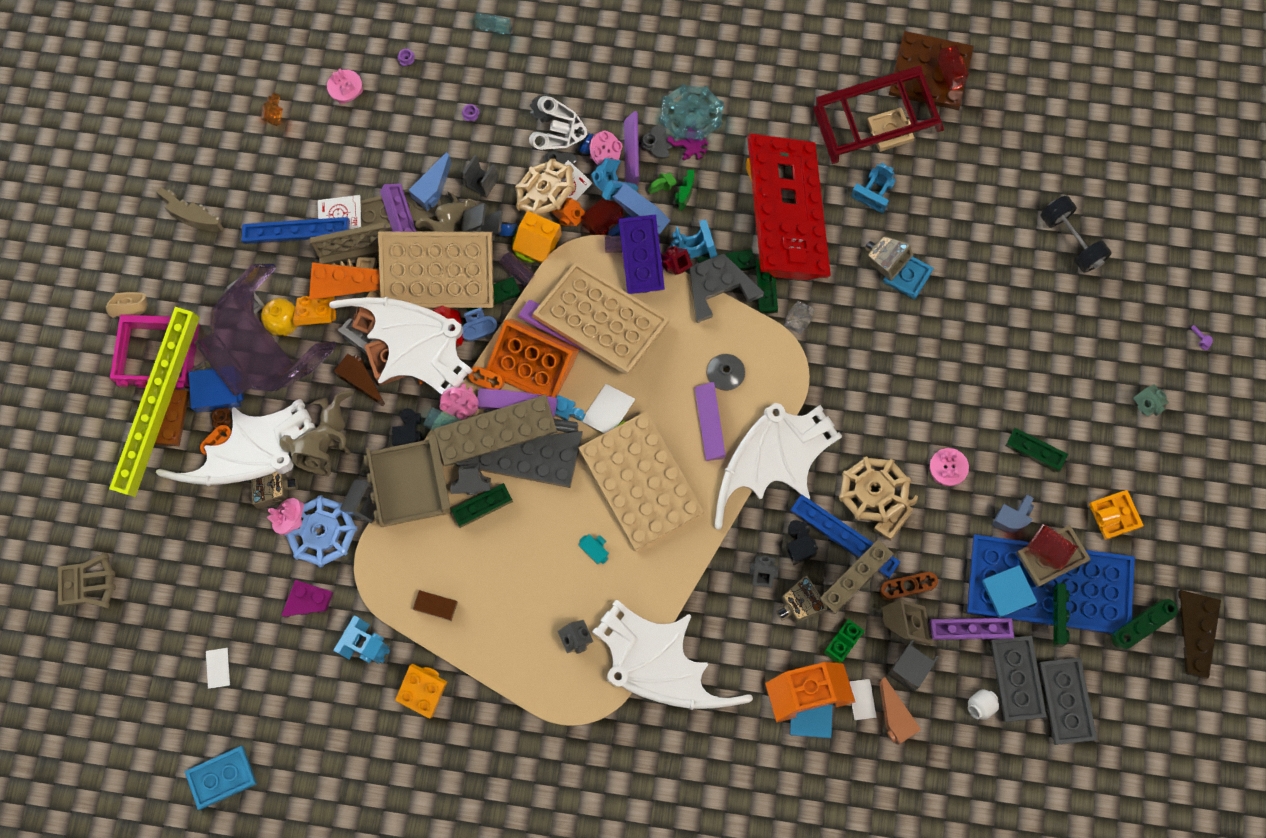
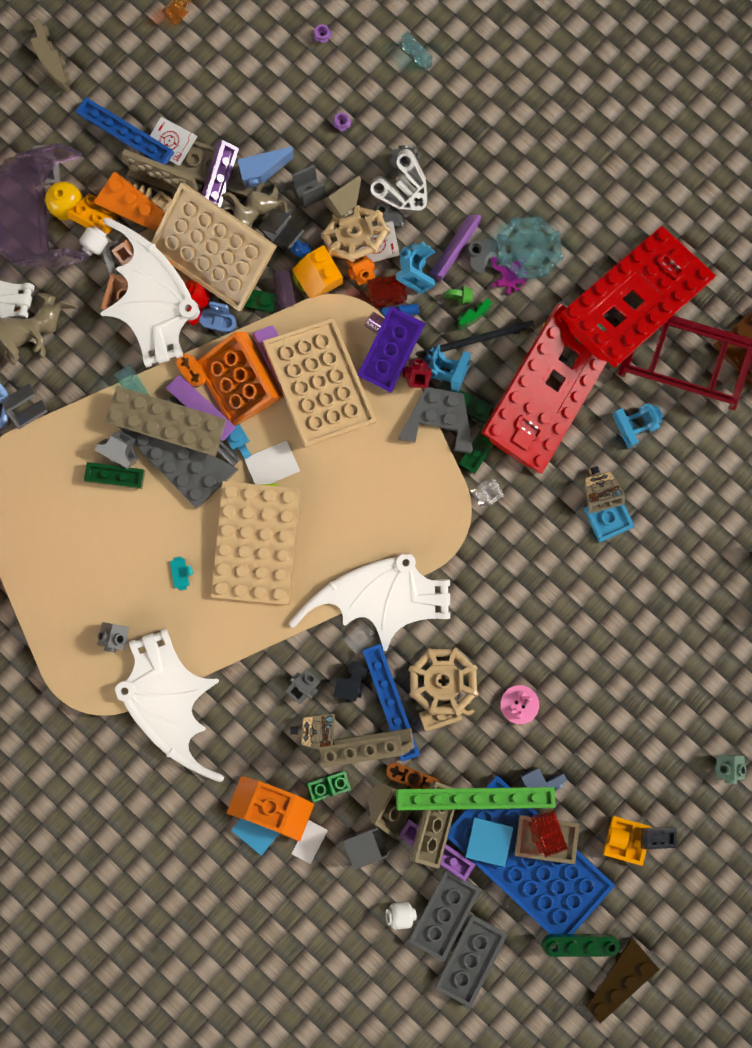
camera: 30 degrees right, 10 degrees up
bright pink plate [327,69,363,104] -> none
reddish brown slope [334,353,385,406] -> none
dark tan panel [364,434,452,527] -> none
black brick [392,408,422,447] -> none
reddish brown tile [413,590,458,621] -> none
bright pink plate [440,383,479,420] -> none
blue plate [578,133,594,154] -> none
bright pink plate [590,131,622,165] -> none
medium blue slope [613,183,670,234] -> none
medium lavender slope [695,382,726,461] -> none
dark grey dish [707,354,745,391] -> none
tan plate [867,108,914,152] -> none
nougat slope [879,677,921,745] -> none
dark green plate [1005,428,1068,473] -> none
dark green plate [1053,583,1070,648] -> none
none -> white head [79,226,108,256]
none -> dark tan slope [321,176,361,218]
none -> clear brick [343,624,374,655]
none -> bright green plate [396,787,555,810]
none -> dark tan slope [409,781,455,869]
none -> black bar [424,320,535,355]
none -> red piece [560,226,717,368]
none -> black plate [640,827,677,849]

